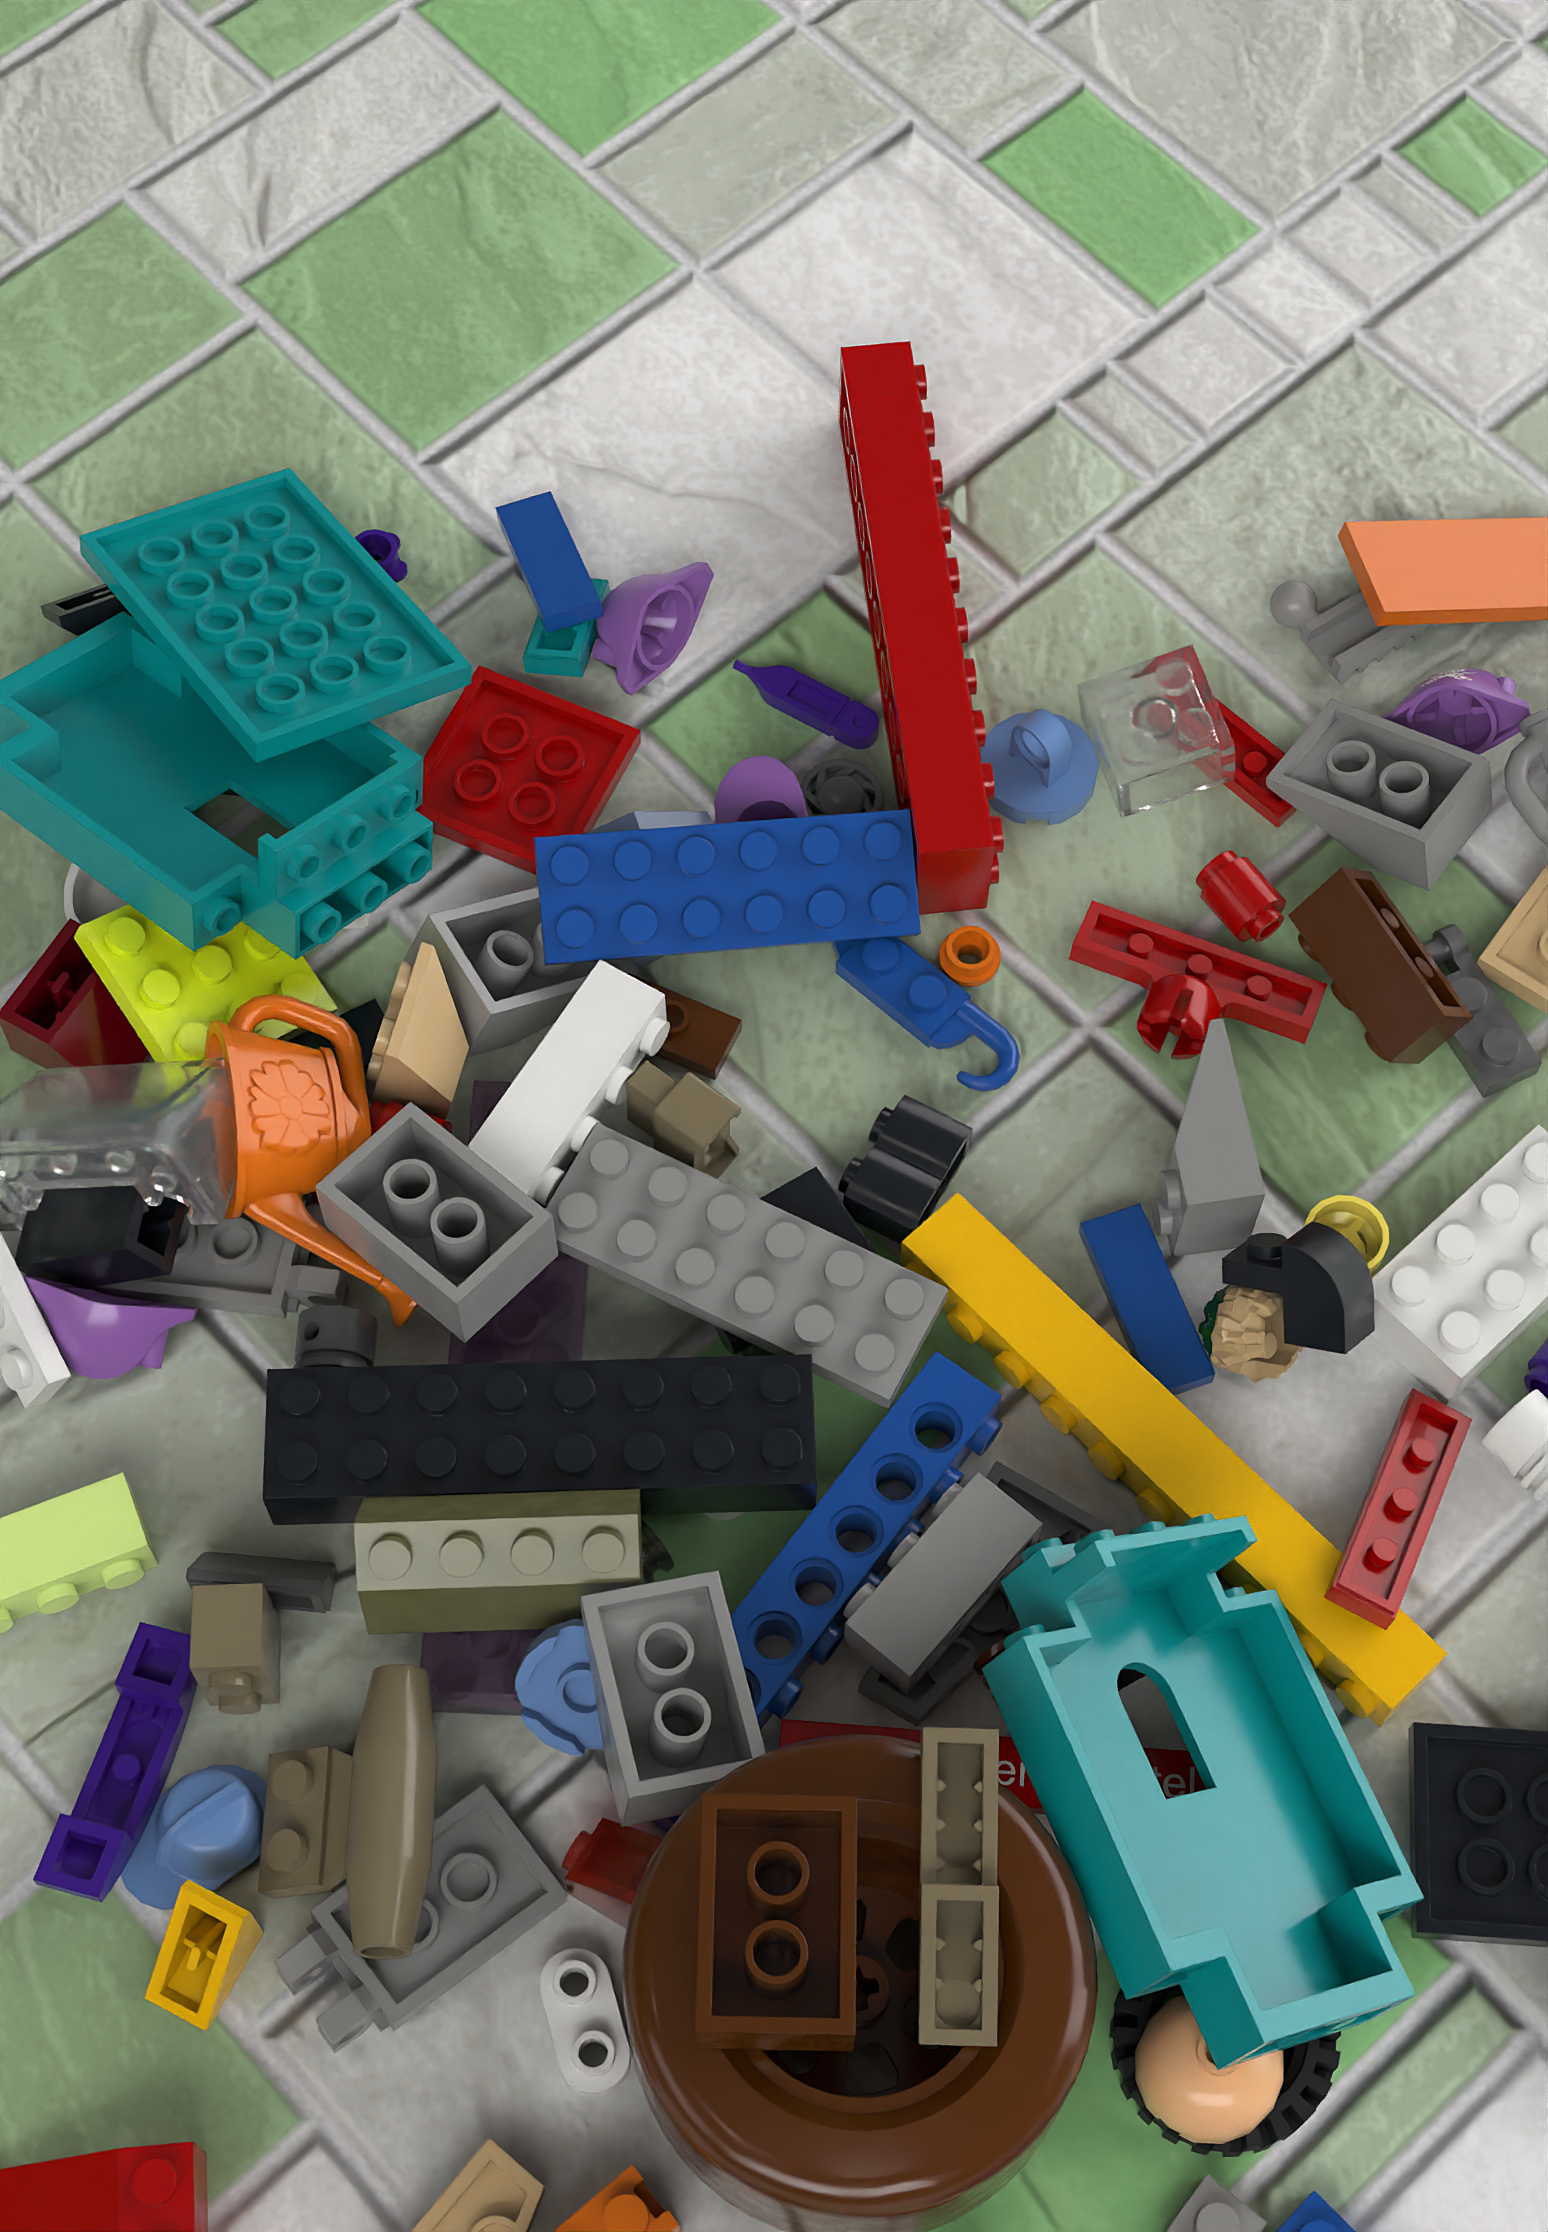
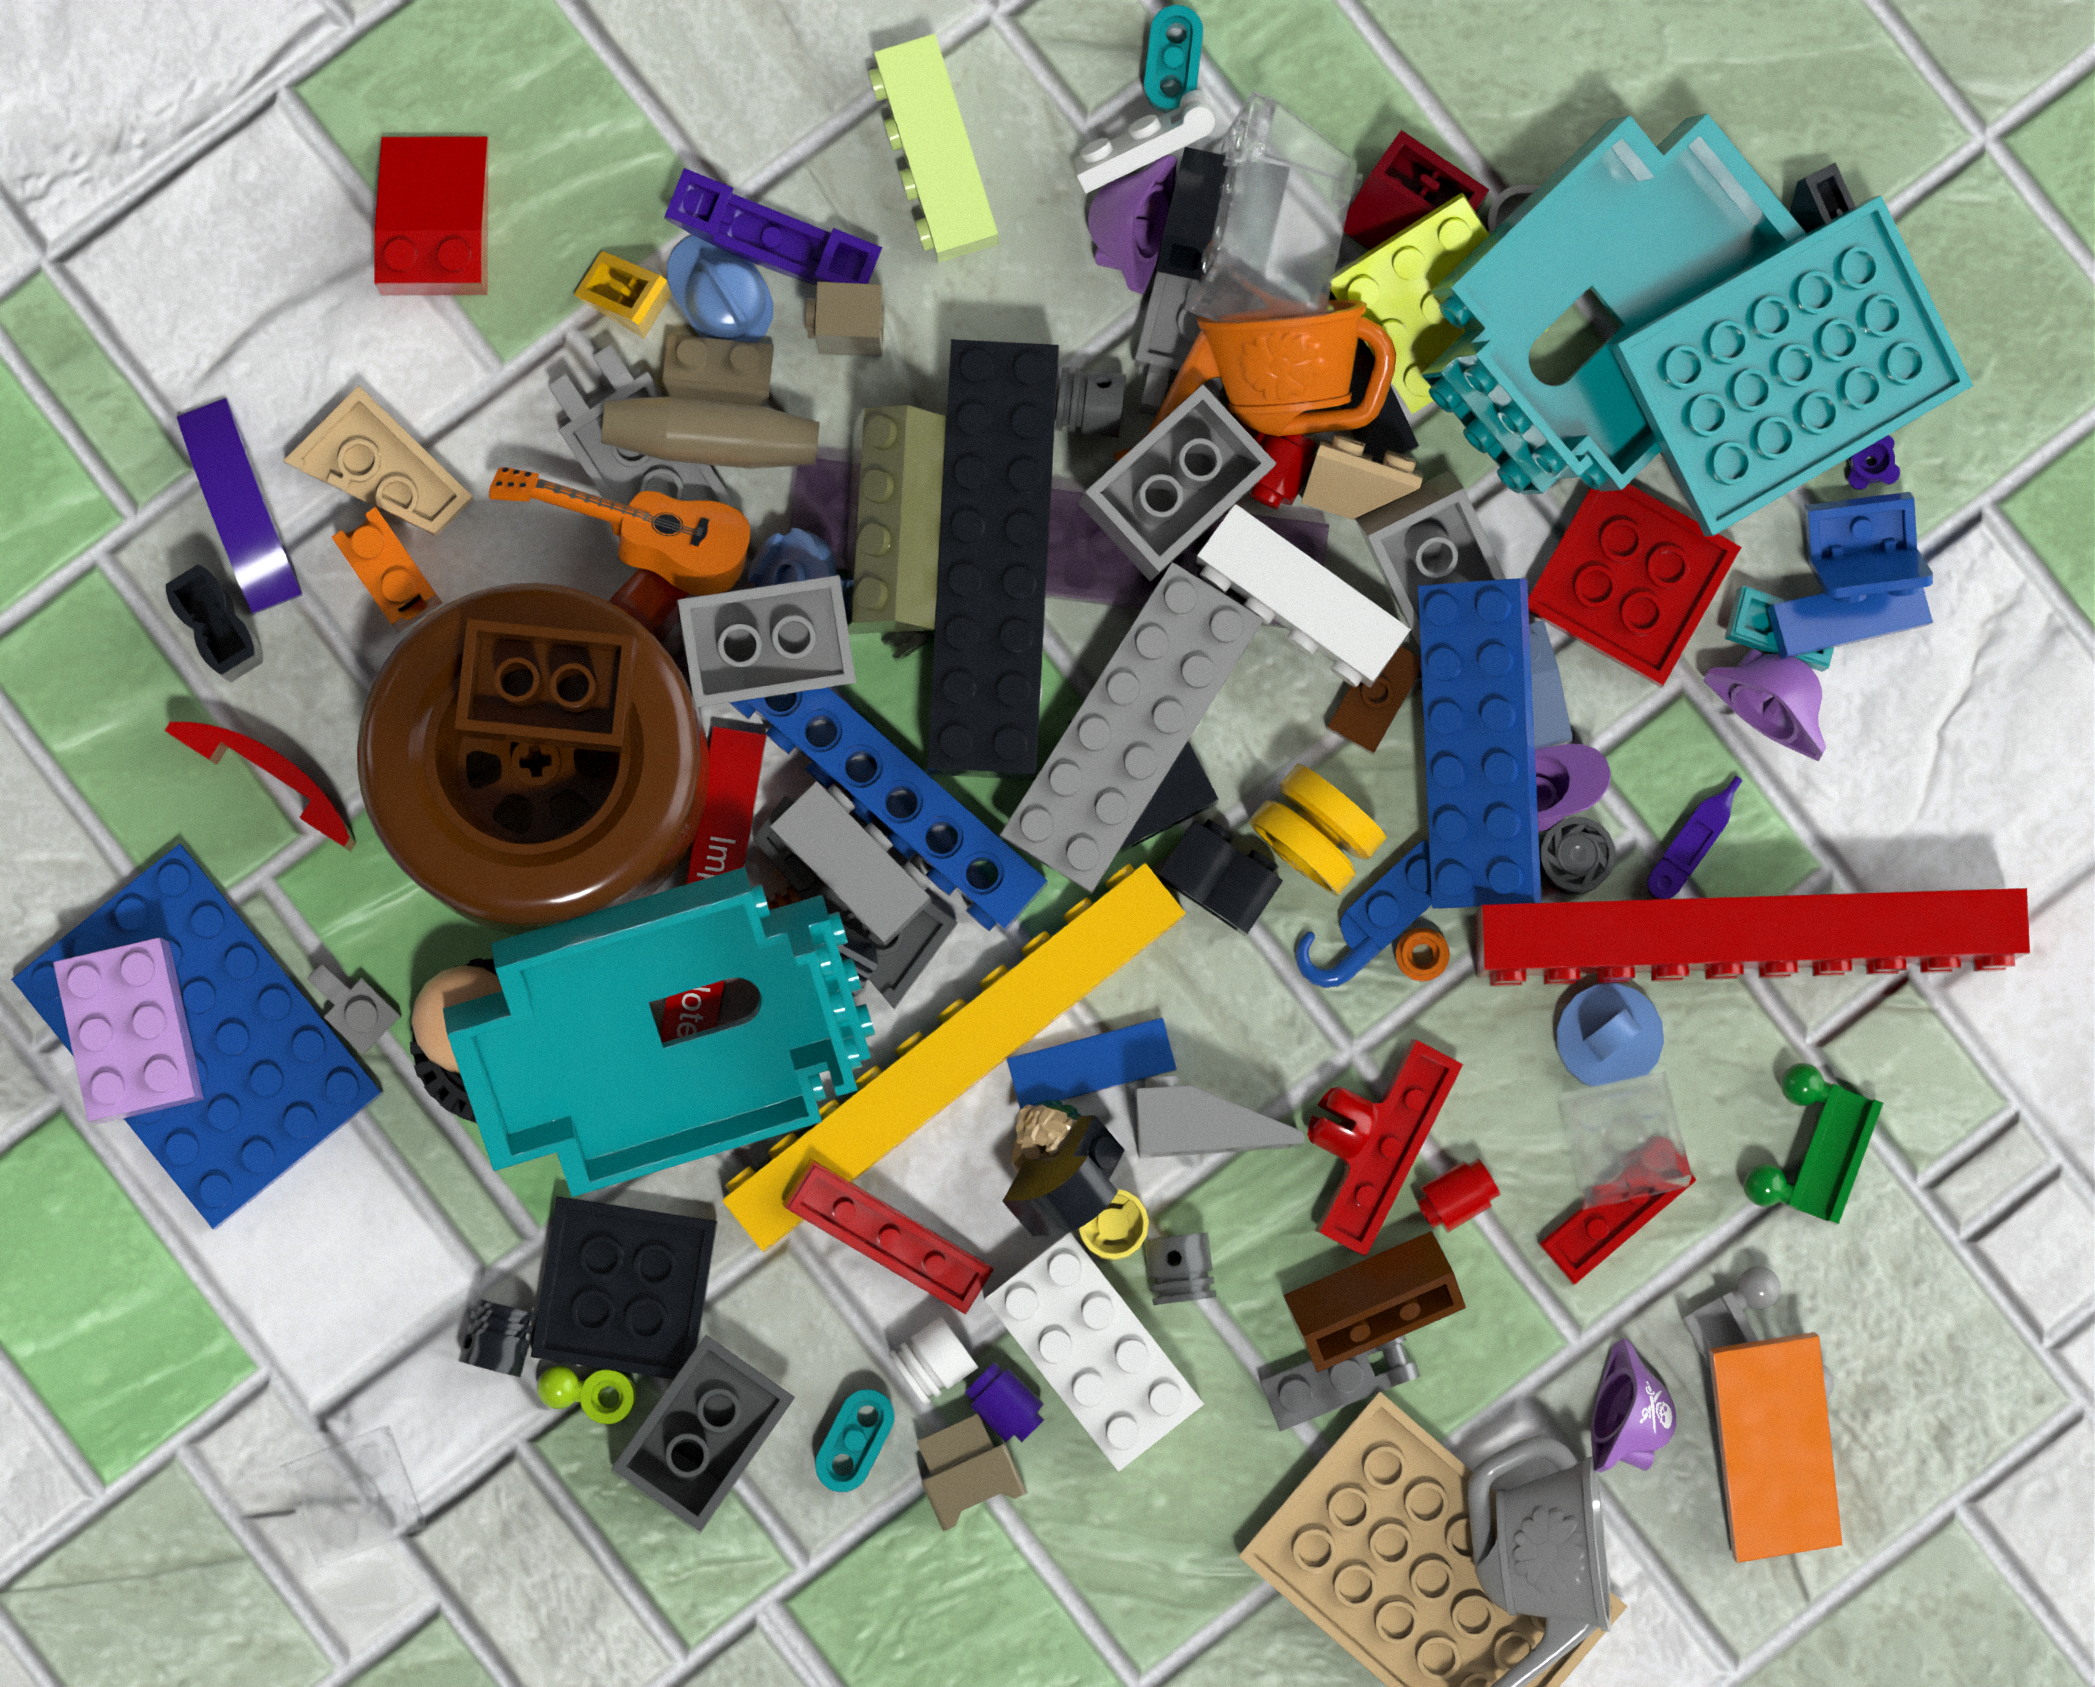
camera: 95 degrees right, 20 degrees up
dark grey slope [186,1552,337,1613] -> none
white plate [539,1948,631,2097] -> none
dark tan piece [626,1060,741,1179] -> none
dark tan slope [918,1727,999,2047] -> none
light grey slope [1266,698,1493,891] -> none
none -> orange piece [488,467,750,596]
none -> dark grey piece [1144,1232,1216,1305]
none -> yellow wheel [1248,763,1387,897]
none -> green gear [1743,1063,1884,1225]
none -> blue bracket [1804,492,1933,603]

